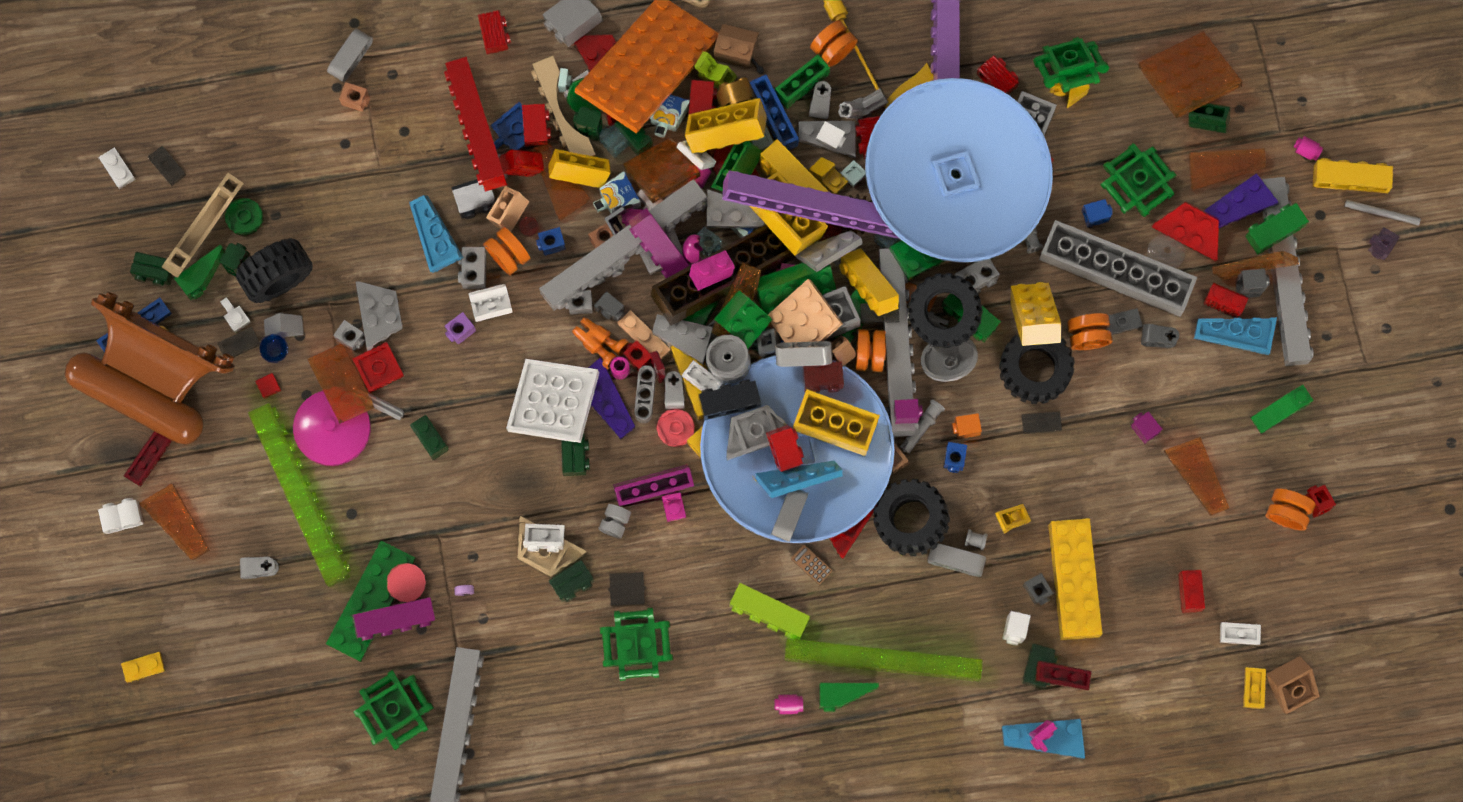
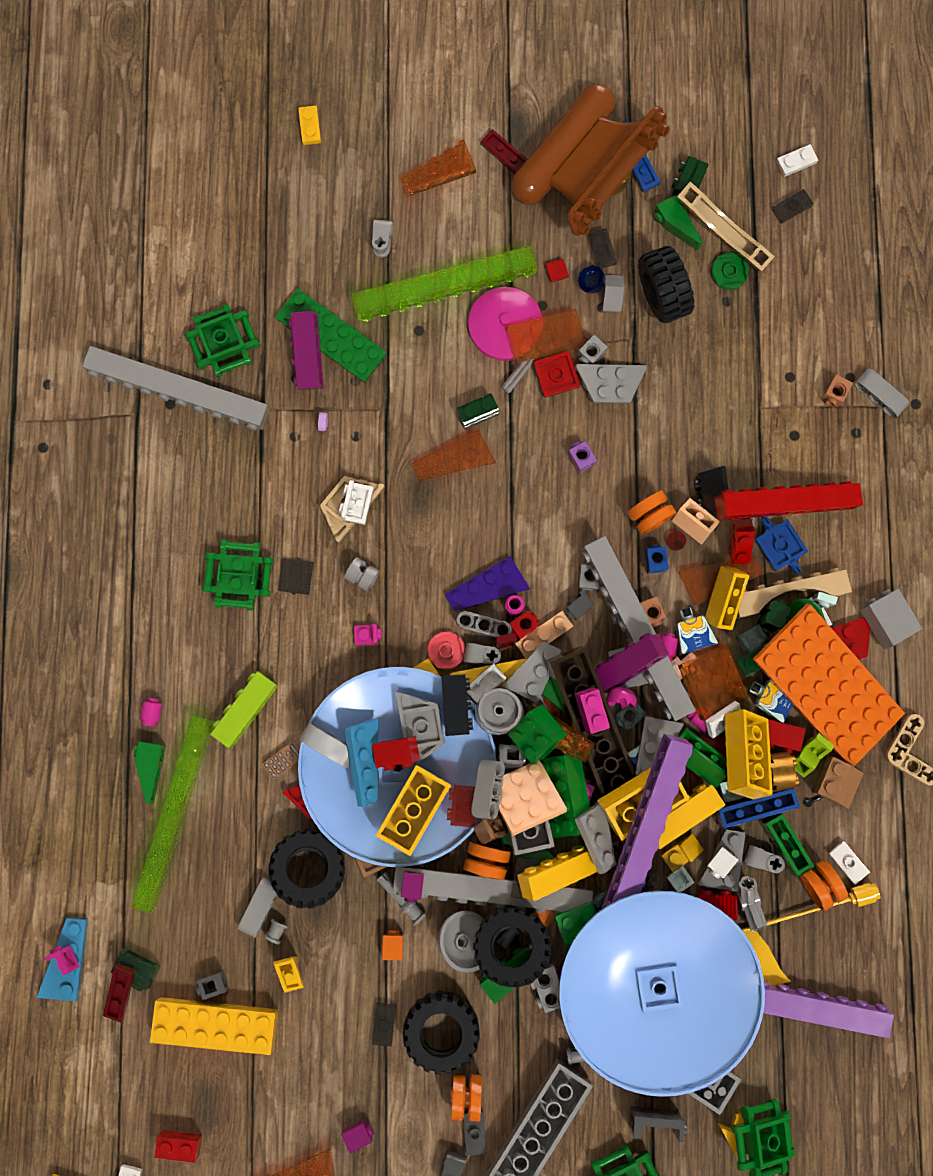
camera: 100 degrees right, 5 degrees up
white brick [98,498,144,534] -> none
dark green brick [220,243,250,277] -> none
white plate [220,297,251,333] -> none
coral tile [387,563,426,602] -> none
dark azure wing [409,195,464,272] -> none
light grey brick [458,247,487,289] -> none
white bracket [469,284,513,322] -> none
red brick [478,10,511,54] -> none
white plate [506,359,600,443] -> none
red brick [522,104,551,146] -> none
clear green brick [548,560,594,602] -> none
dark green brick [561,434,590,476] -> none
orange piece [572,317,629,369] -> none
black bracket [604,204,633,235] -> none
magenta brick [613,464,694,506] -> none
blue brick [943,442,967,473] -> none
red brick [976,55,1019,95] -> none
white brick [1002,611,1031,645] -> none
yellow brick [1011,282,1061,346] -> none
blue brick [1081,199,1113,228] -> none
none -> clear orange wing [411,429,496,481]
none -> dark grey panel [629,1106,687,1142]
none -> white plate [828,841,870,885]

